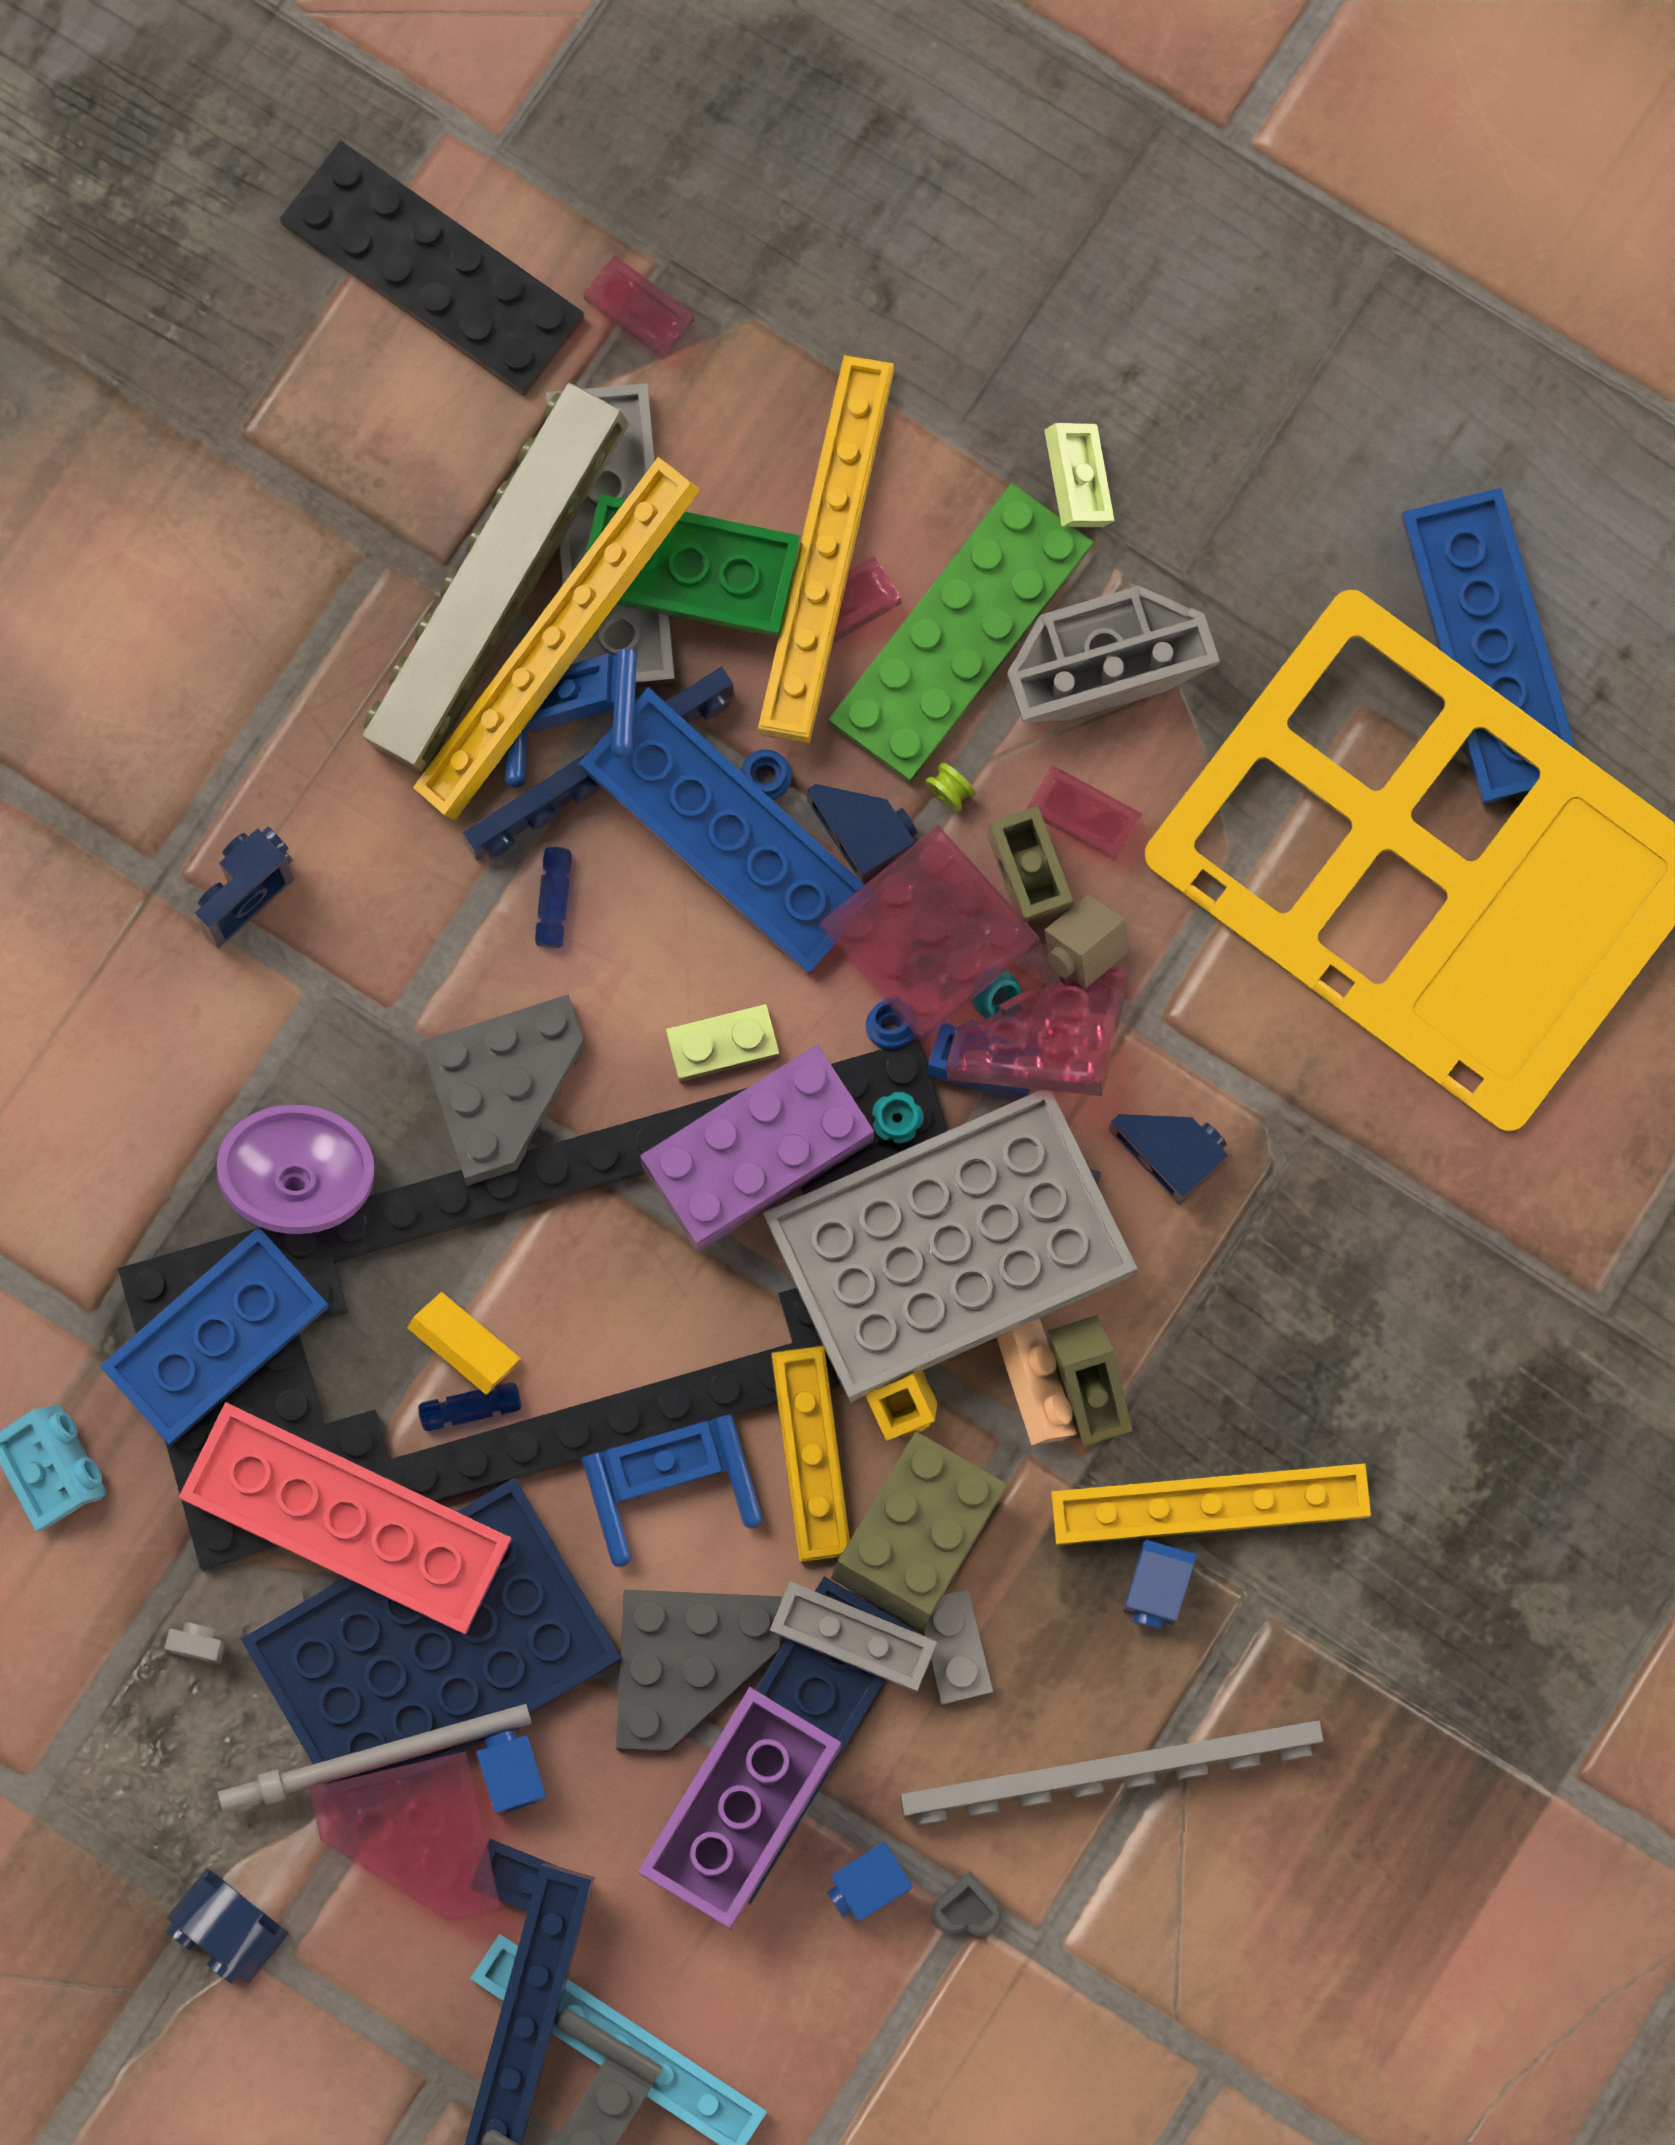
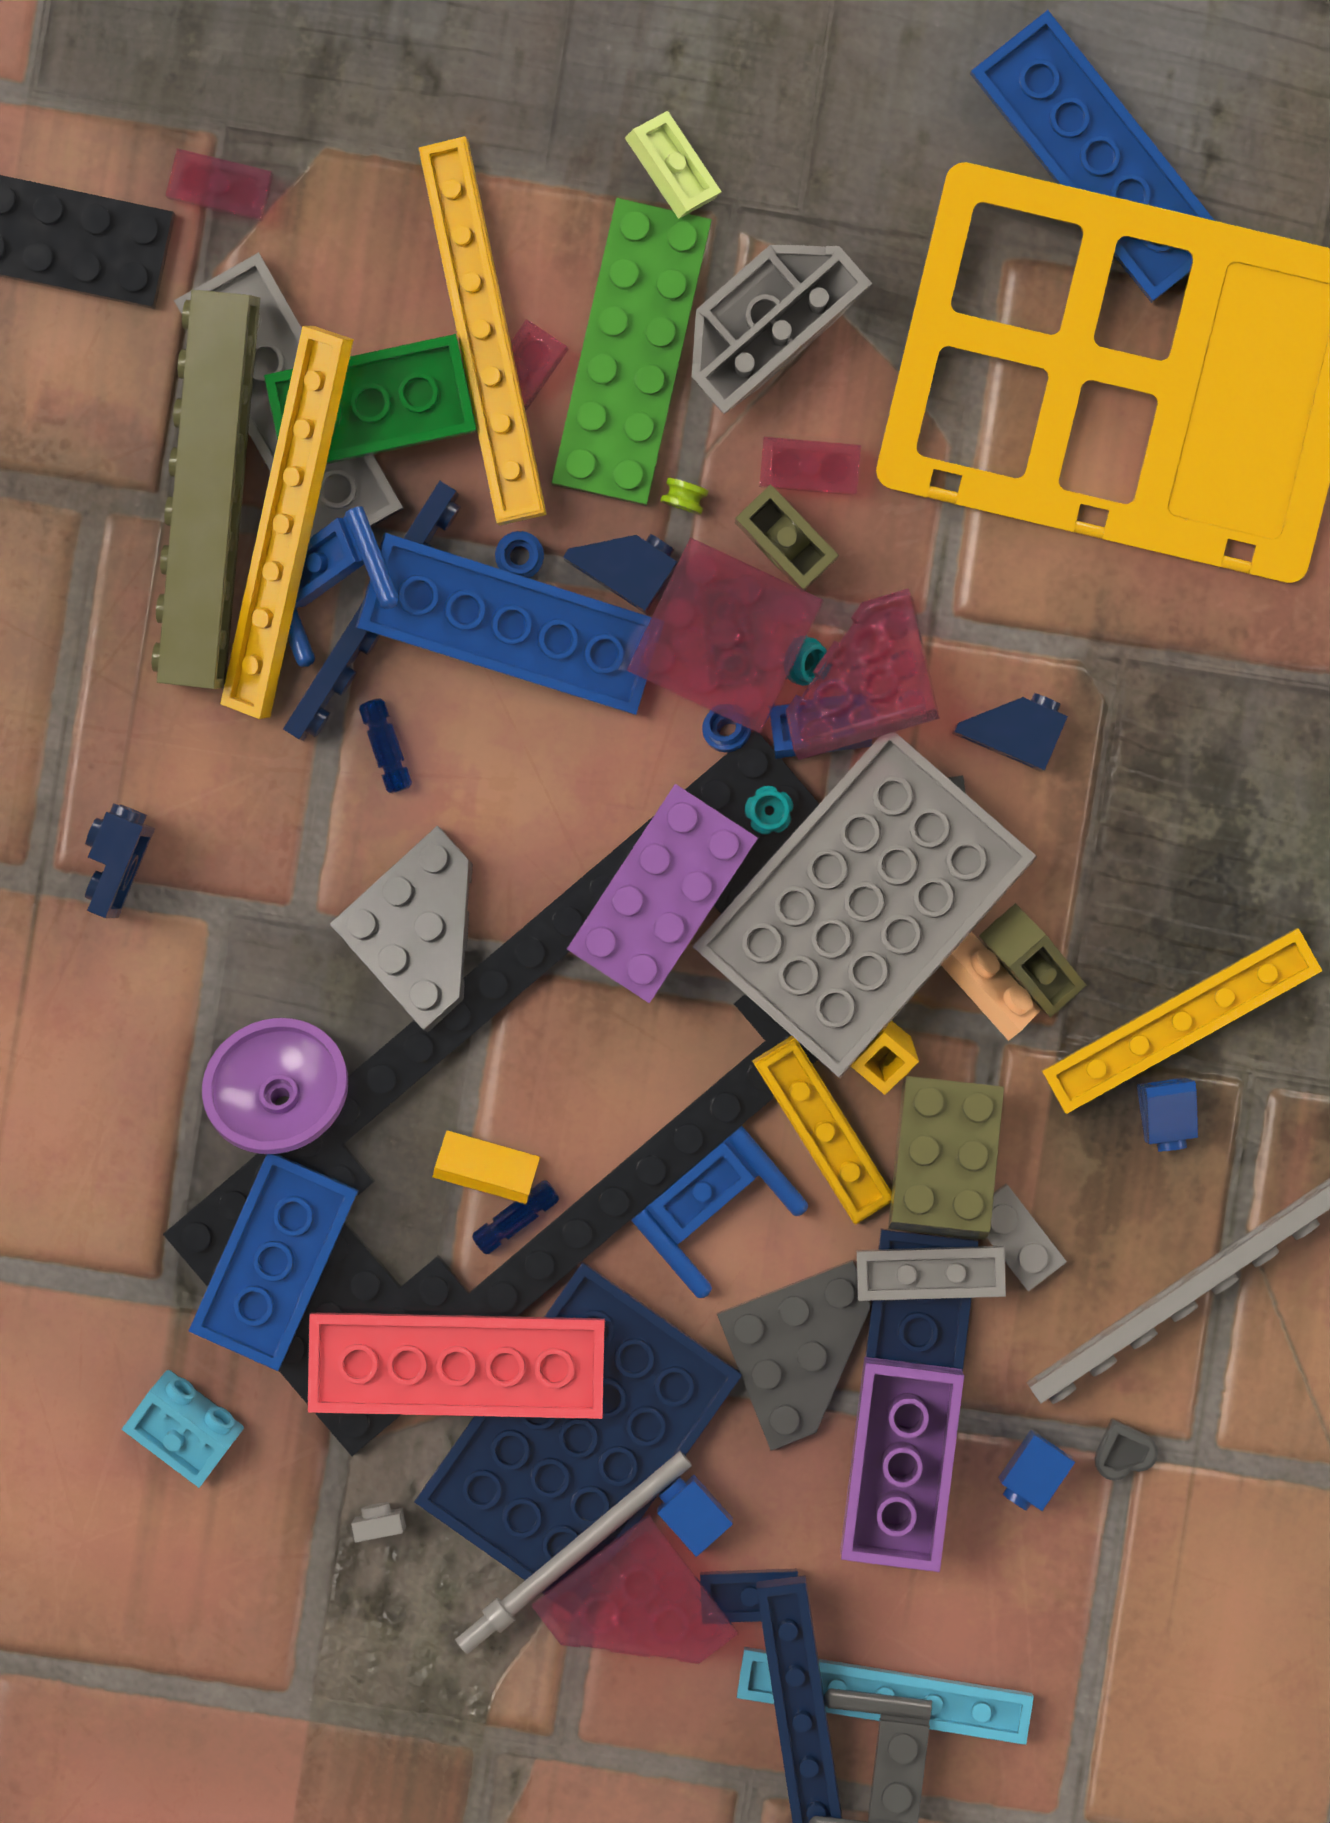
camera: 25 degrees left, 10 degrees up
dark blue cylinder [165,1867,289,1985] -> none
yellowish green plate [666,1004,779,1082] -> none
dark tan brick [1044,894,1129,989] -> none

